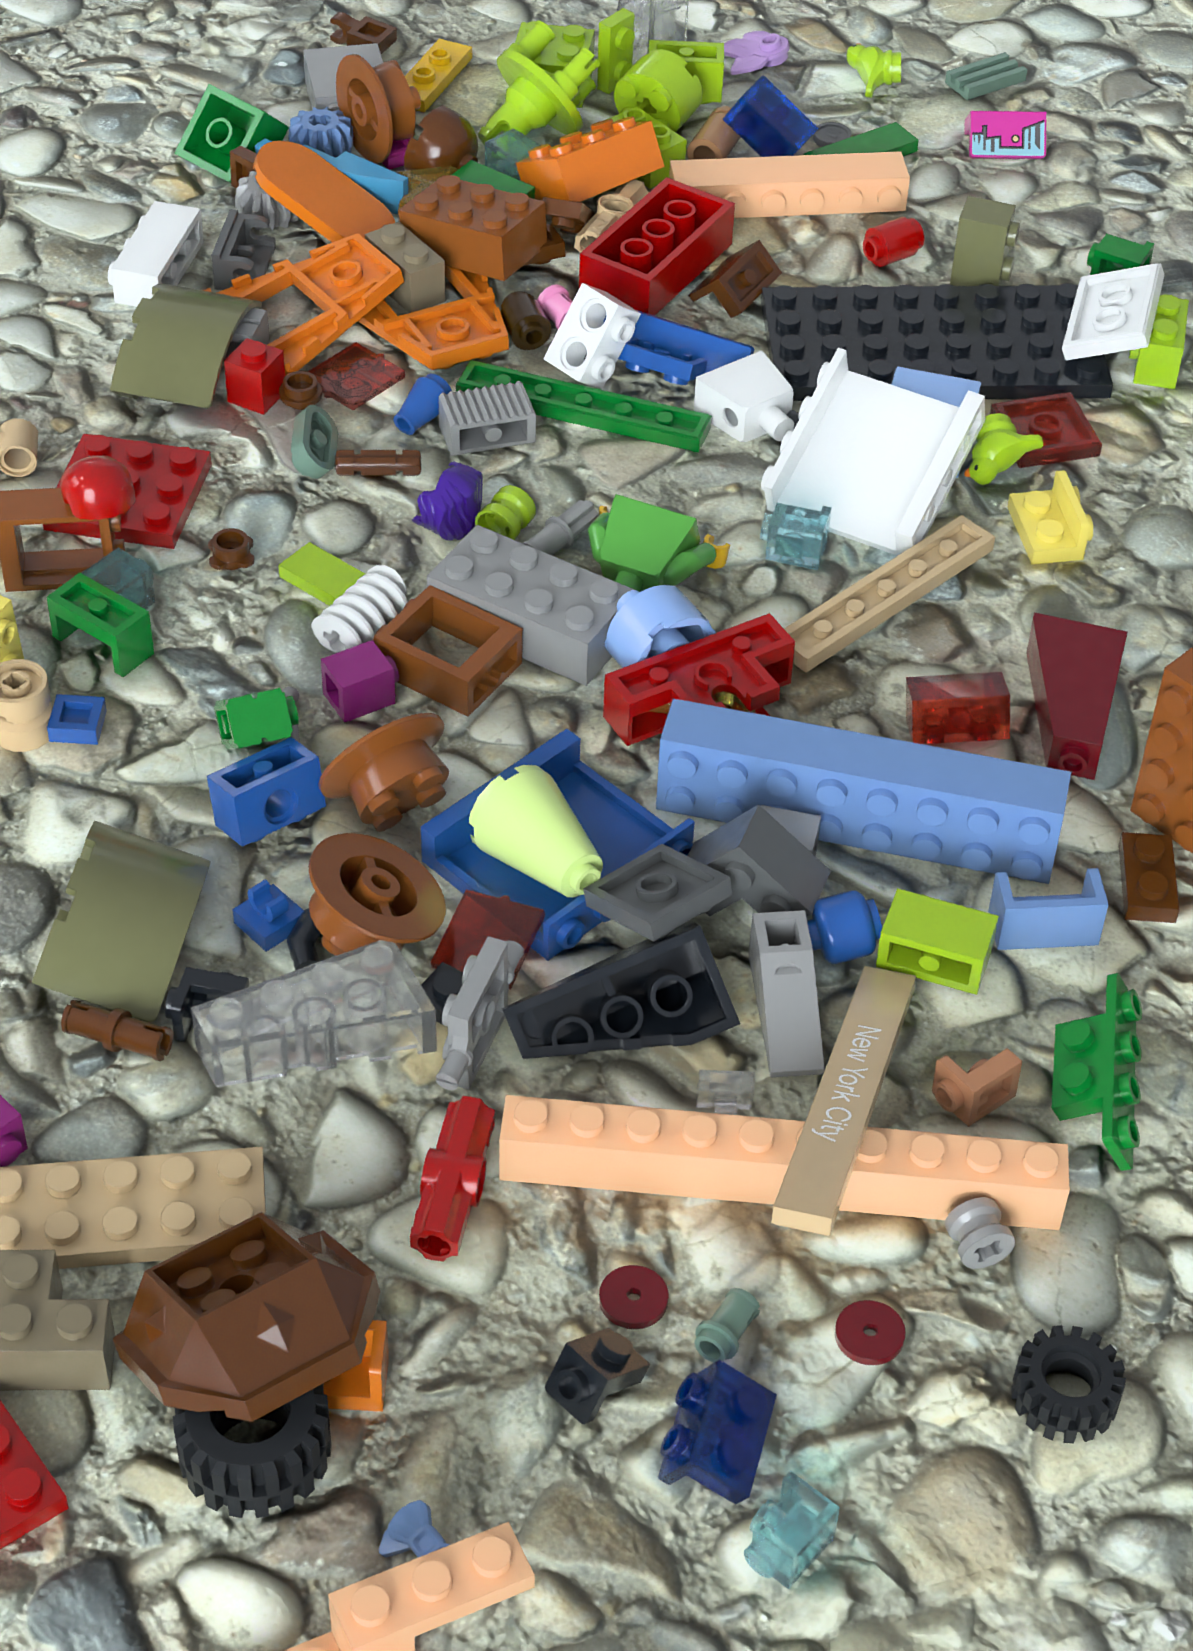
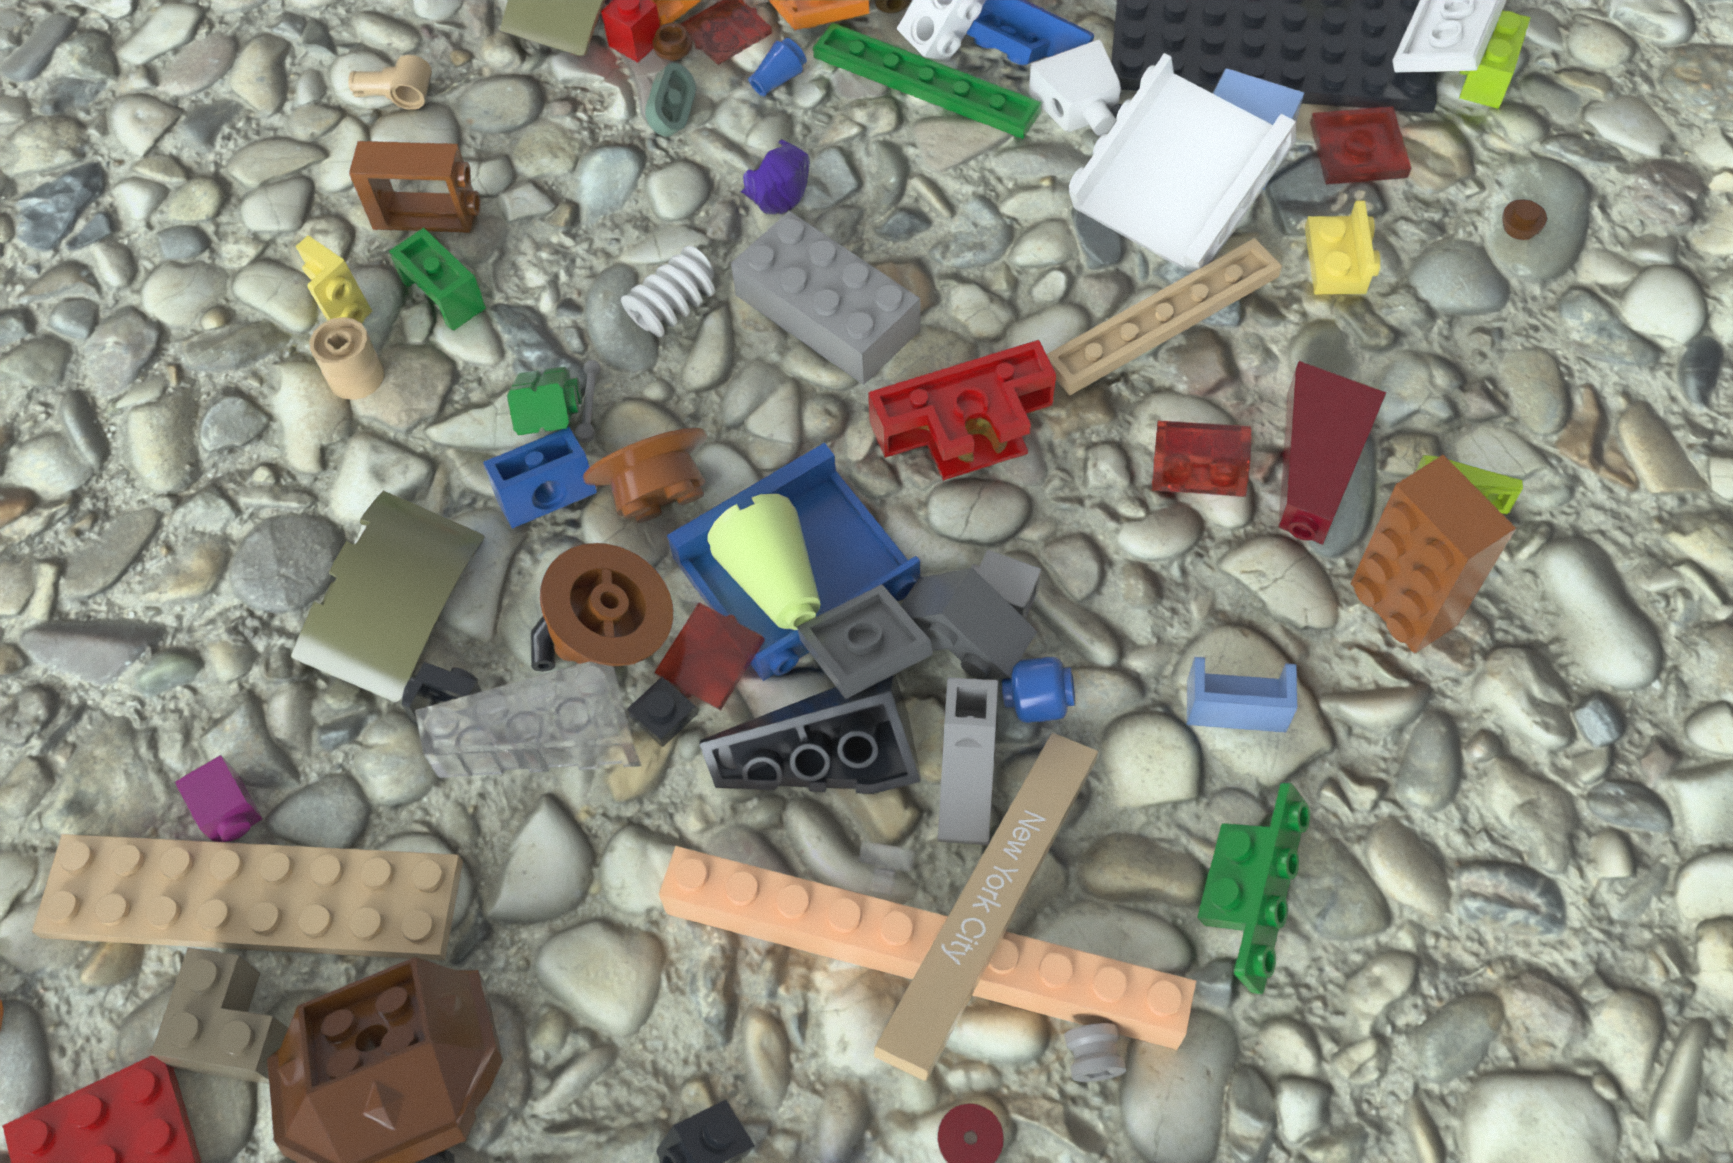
camera: 15 degrees right, 15 degrees up
red plate [43,433,212,549] -> none
blue plate [47,694,107,745] -> none
red hair [60,456,136,520] -> none
reddish brown pin [61,999,174,1061] -> none
clear light blue brick [82,547,155,609] -> none
reddish brown plate [208,528,255,570] -> none
blue tile [232,879,304,952] -> none
lime tile [278,542,365,606] -> none
magenta brick [321,640,399,723] -> none
orange panel [323,1320,389,1412] -> none
reddish brown axle [335,450,421,476] -> none
dark orange window [373,585,523,717] -> none
red piece [410,1096,495,1262] -> none
light grey plate [436,936,524,1090] -> none
light grey brick [439,381,536,456] -> none
lime wheel [475,485,536,540] -> none
light grey axle [523,500,598,556] -> none
bright green torso [588,494,730,592] -> none
dark red wheel [599,1265,669,1329] -> none
light blue brick [604,585,716,668] -> none
medium blue brick [656,698,1071,884] -> none
sand green pin [694,1288,760,1363] -> none
clear light blue brick [760,503,832,570] -> none
lime brick [876,888,999,995] -> none
nougat bracket [932,1048,1022,1127] -> none
lime animal [964,413,1043,485] -> none
reddish brown plate [1119,832,1180,923] -> none

